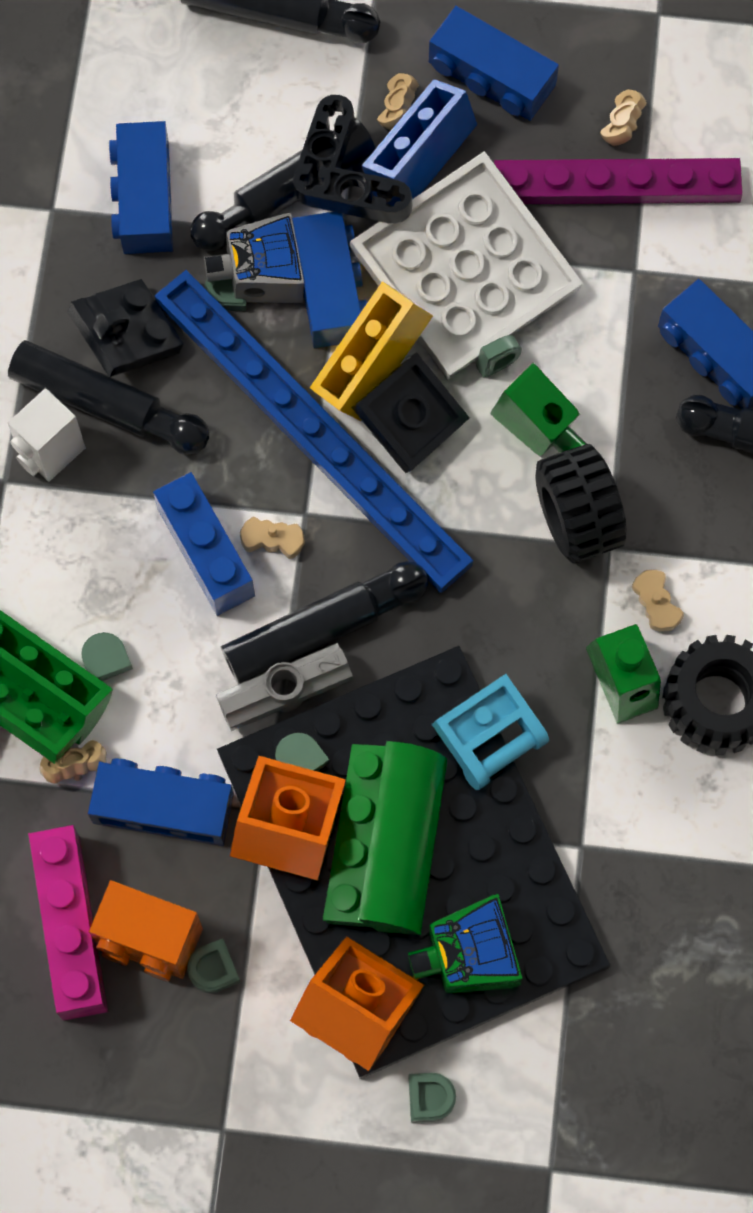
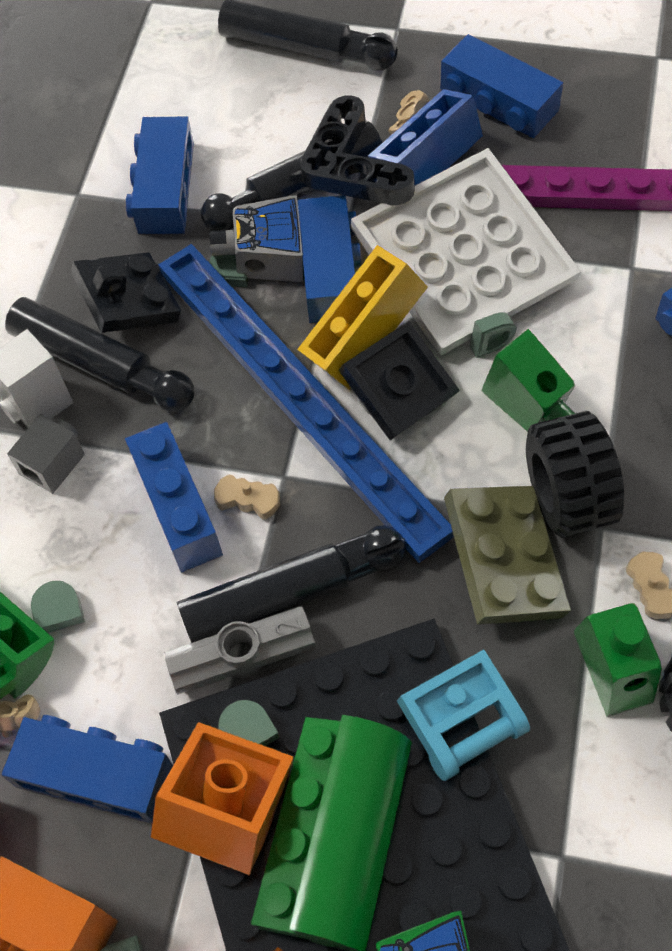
camera: 10 degrees right, 10 degrees down
tan piece [600,89,646,146] -> none
none -> dark grey brick [7,414,85,494]
none -> olive plate [444,486,571,625]

